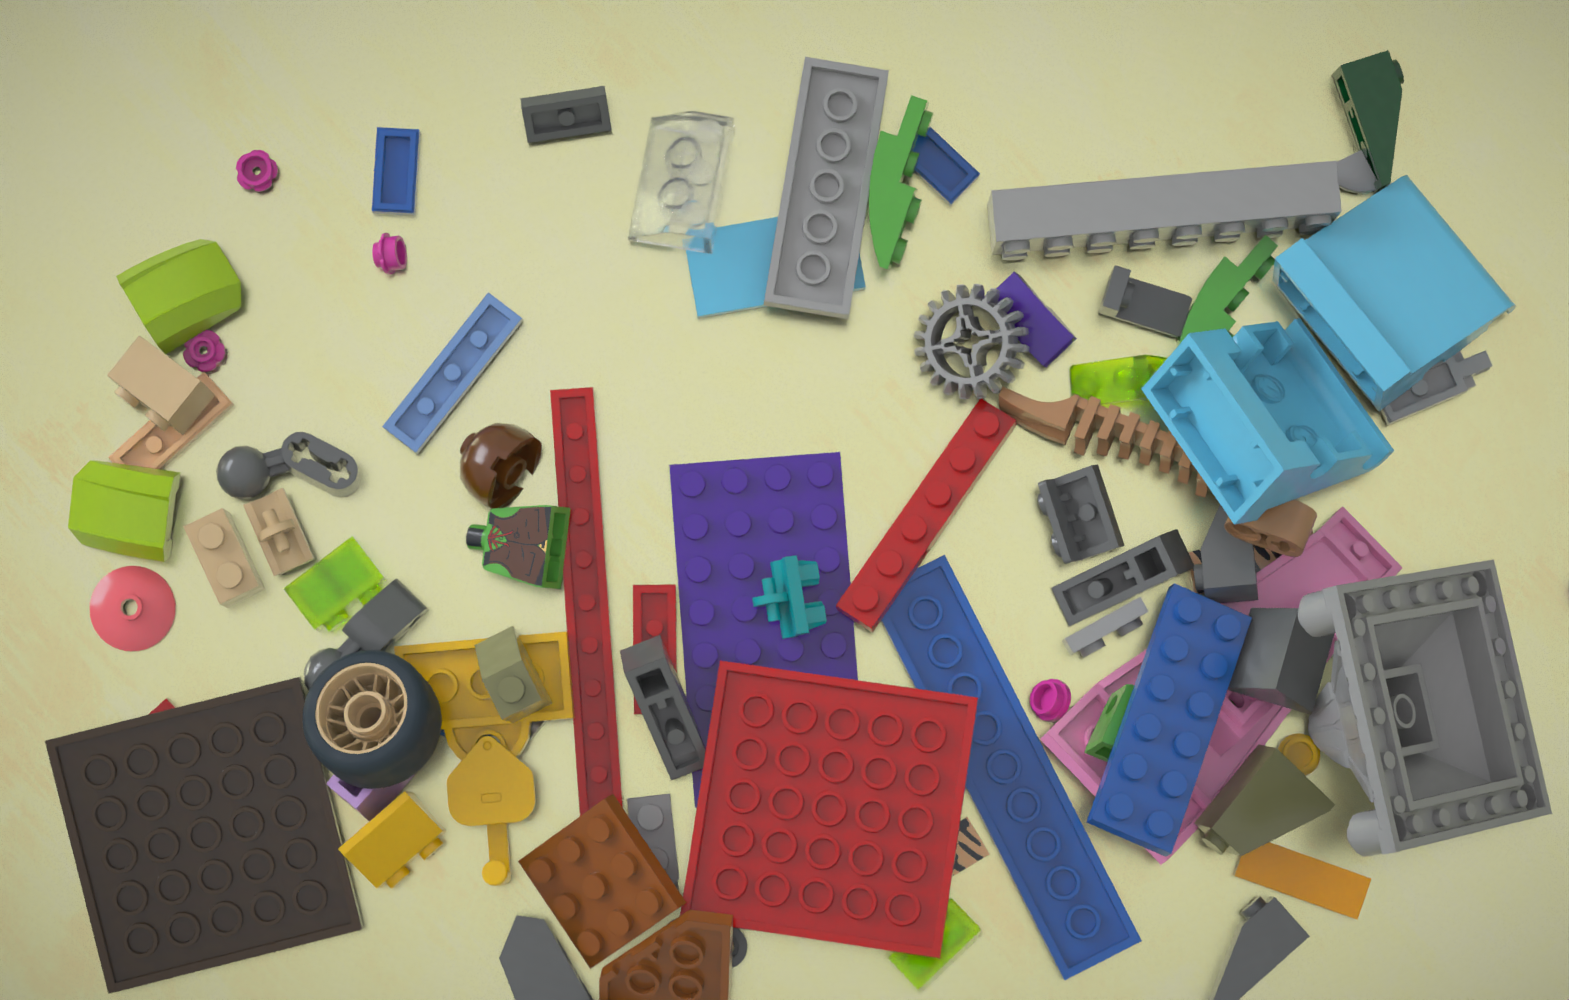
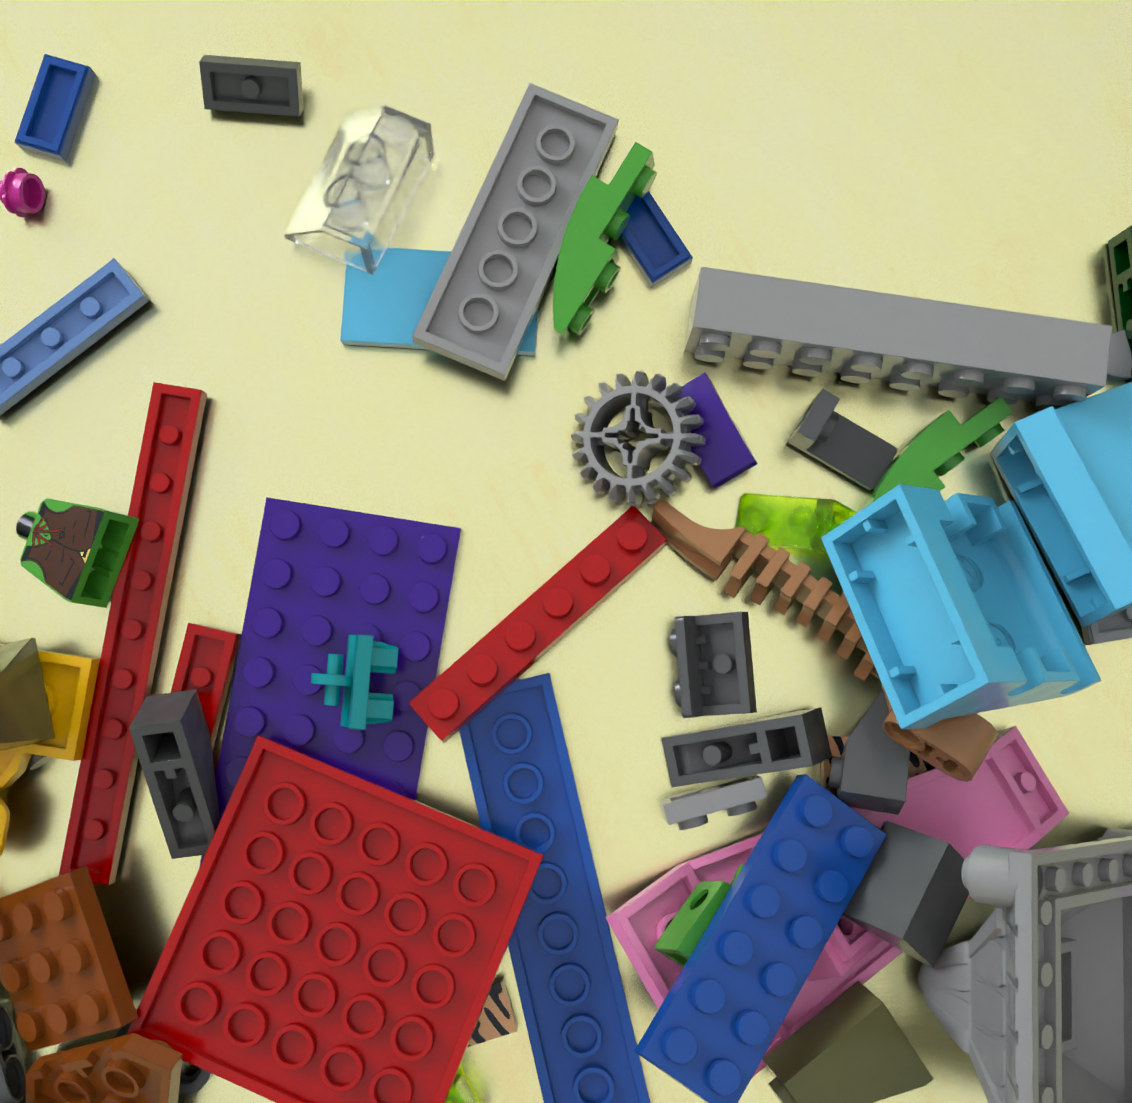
camera: 15 degrees right, 0 degrees up
reddish brown cylinder [460,423,542,508] -> none
light grey hinge [627,794,680,891] -> none
dark pink plate [1030,679,1071,722] -> none
yellow plate [1277,733,1320,776] -> none

